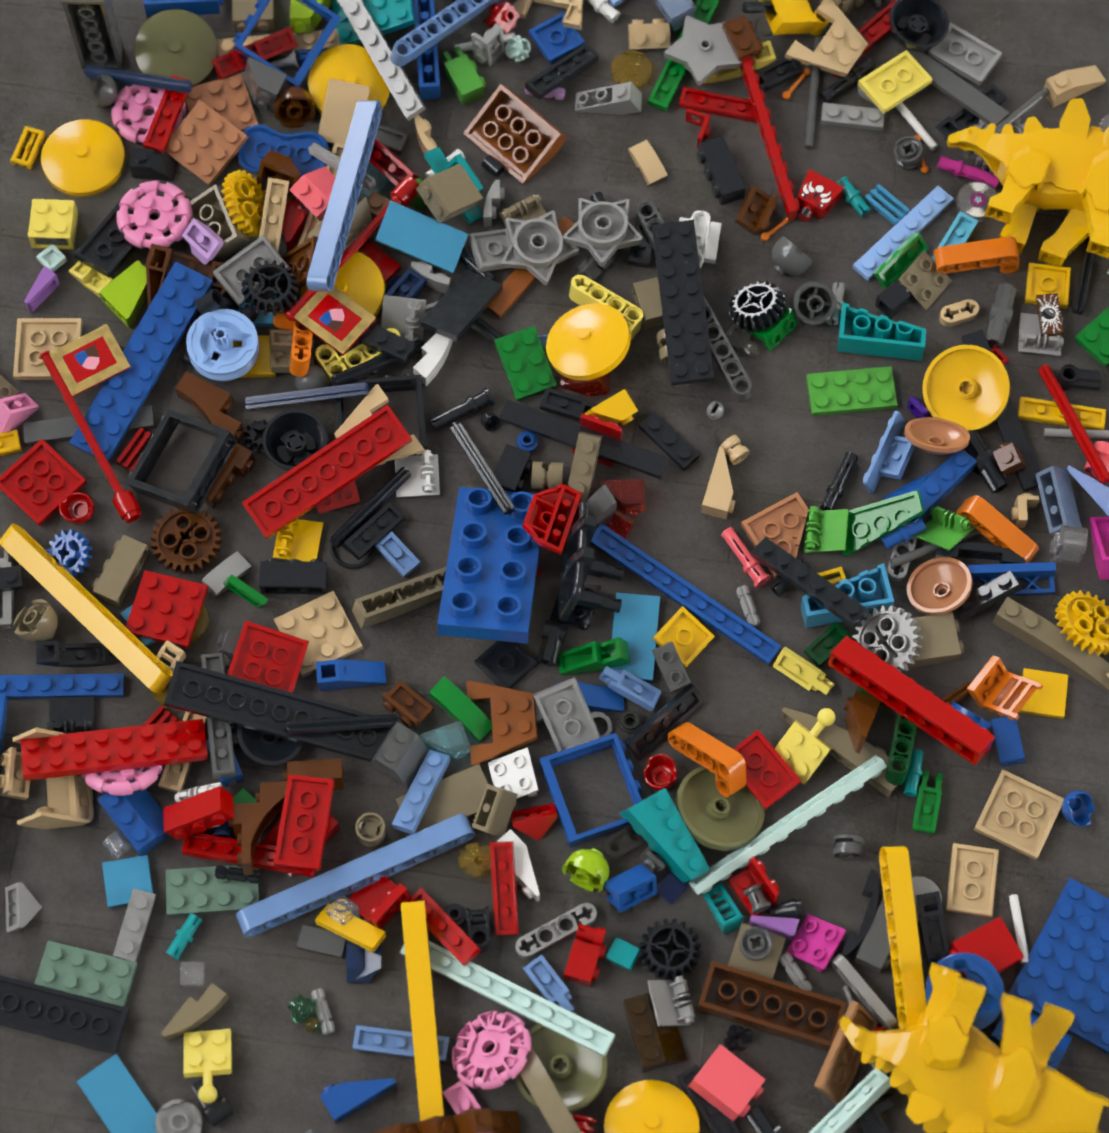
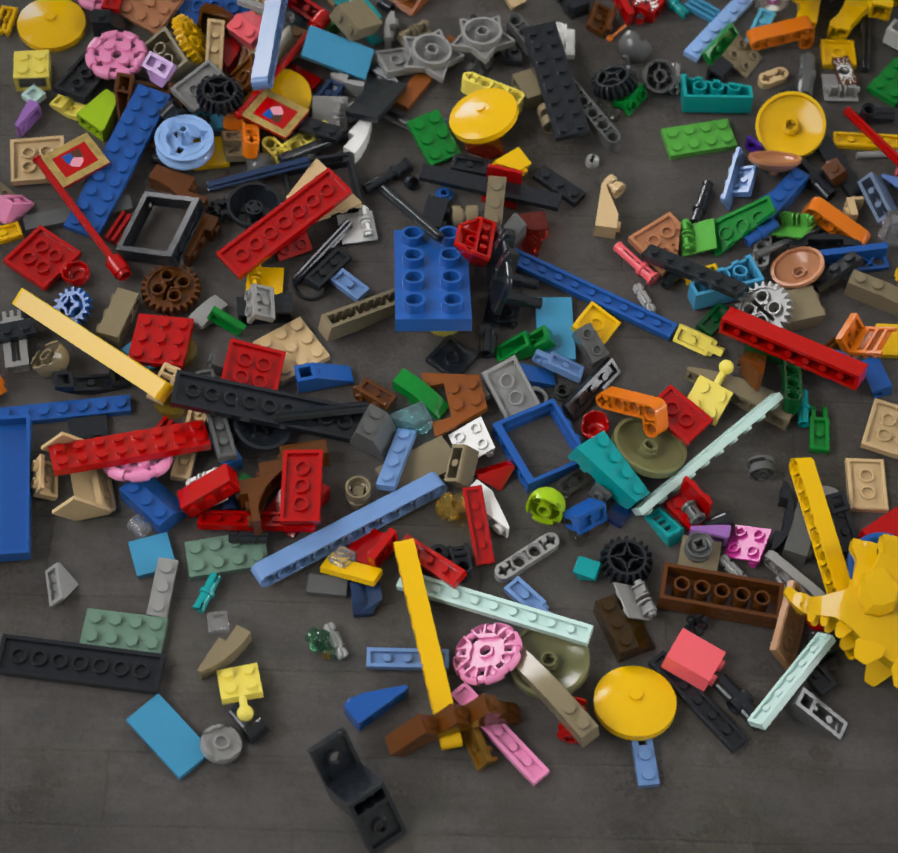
camera: 10 degrees left, 10 degrees down
red hinge [564,923,607,987] -> none
none -> light grey bracket [244,283,276,324]

